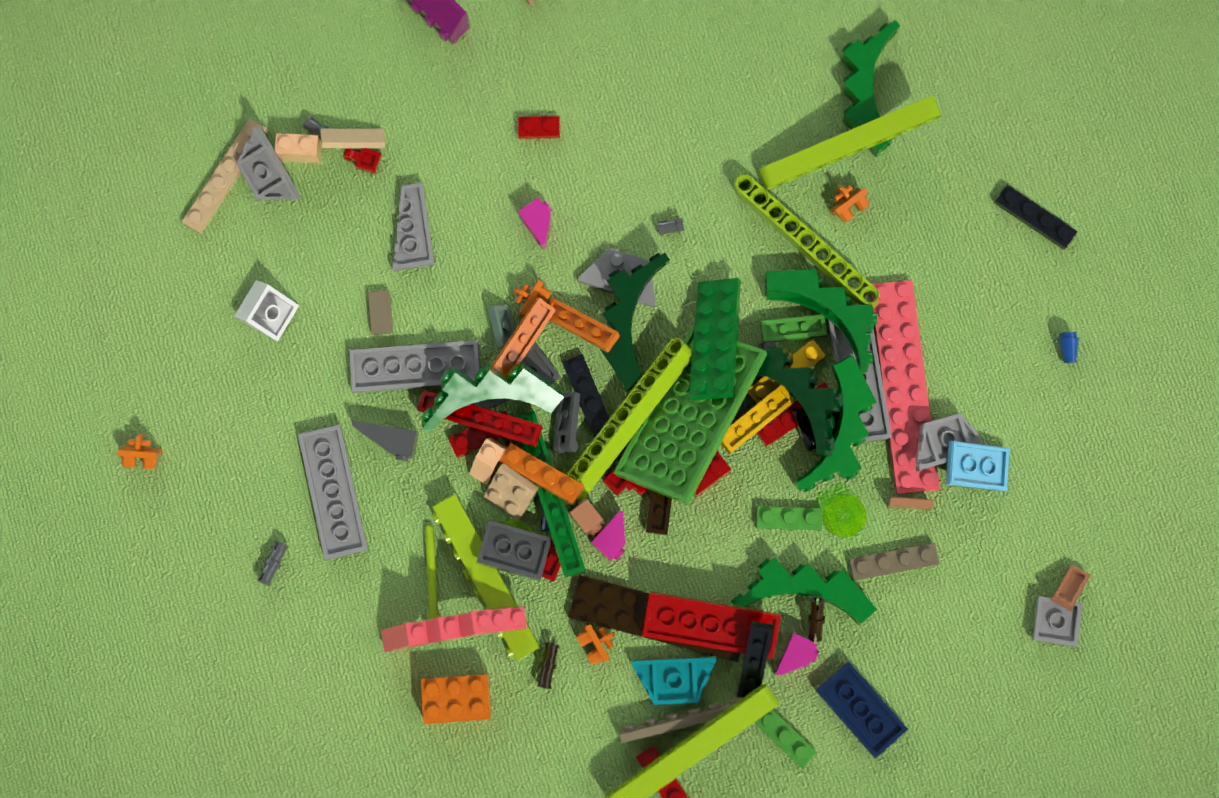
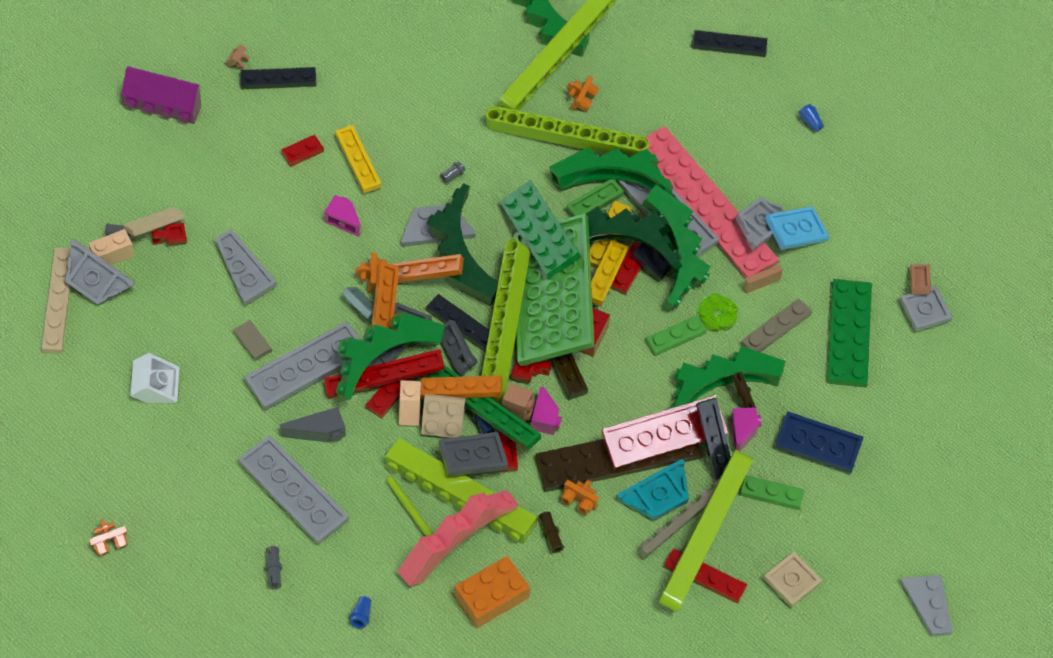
camera: 35 degrees left, 20 degrees down
none -> black plate [241,67,316,90]
none -> yellow plate [335,125,382,193]
none -> blue cone [349,596,372,629]
none -> green plate [827,279,872,388]

